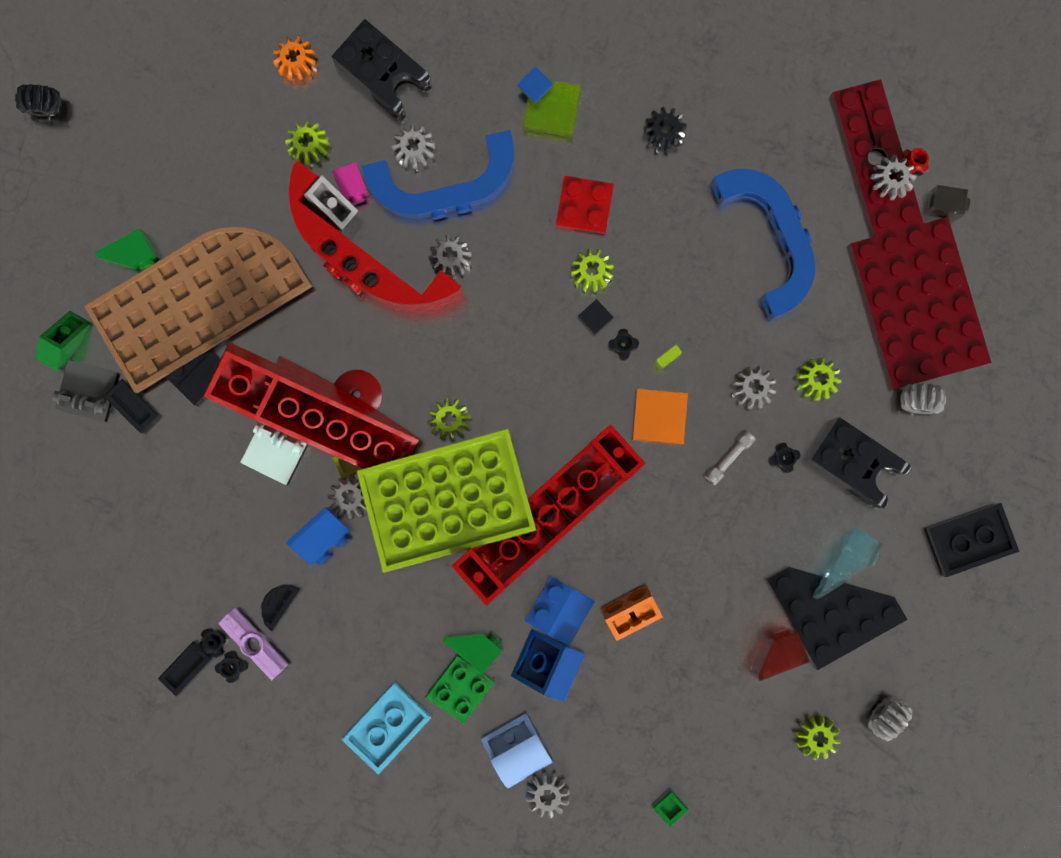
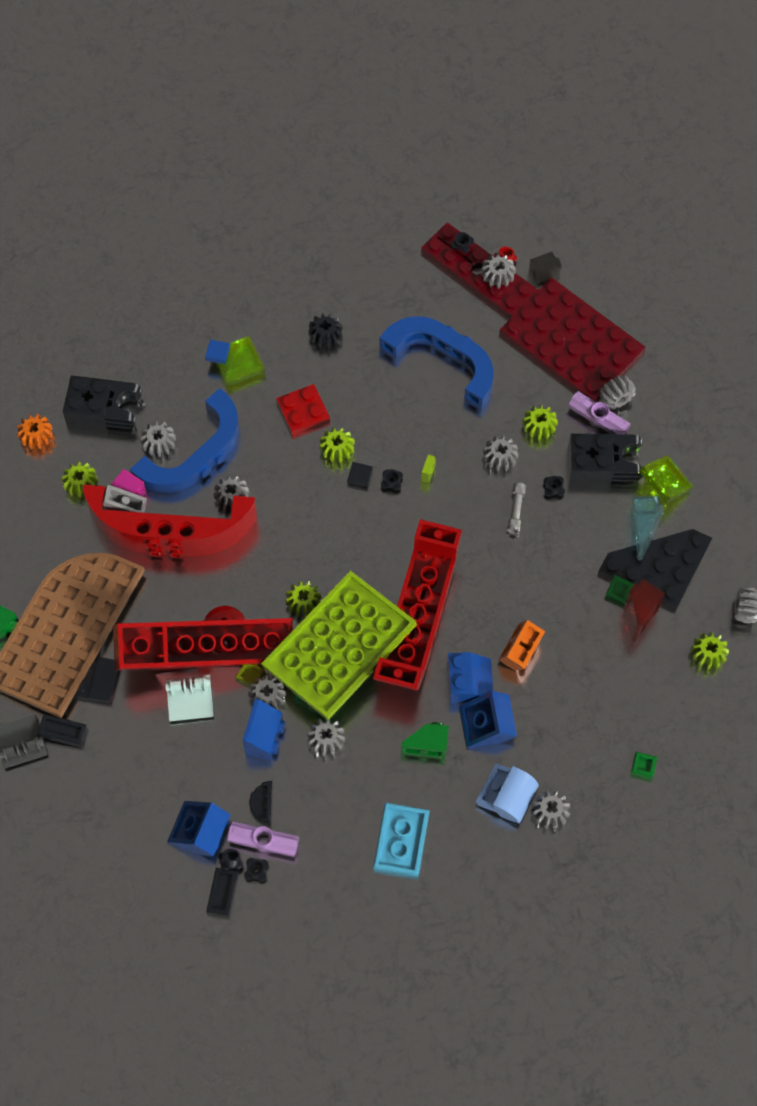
camera: 35 degrees left, 20 degrees down
green hinge [425,655,495,724] -> none
orange tile [632,389,688,444] -> none
black plate [926,503,1020,577] -> none
none -> blue slope [167,801,231,856]
none -> light grey gear [307,719,345,757]
none -> black plate [451,232,474,253]
none -> lavender piece [568,391,630,434]
none -> green tile [605,575,635,604]
none -> clear neon green plate [639,455,693,503]

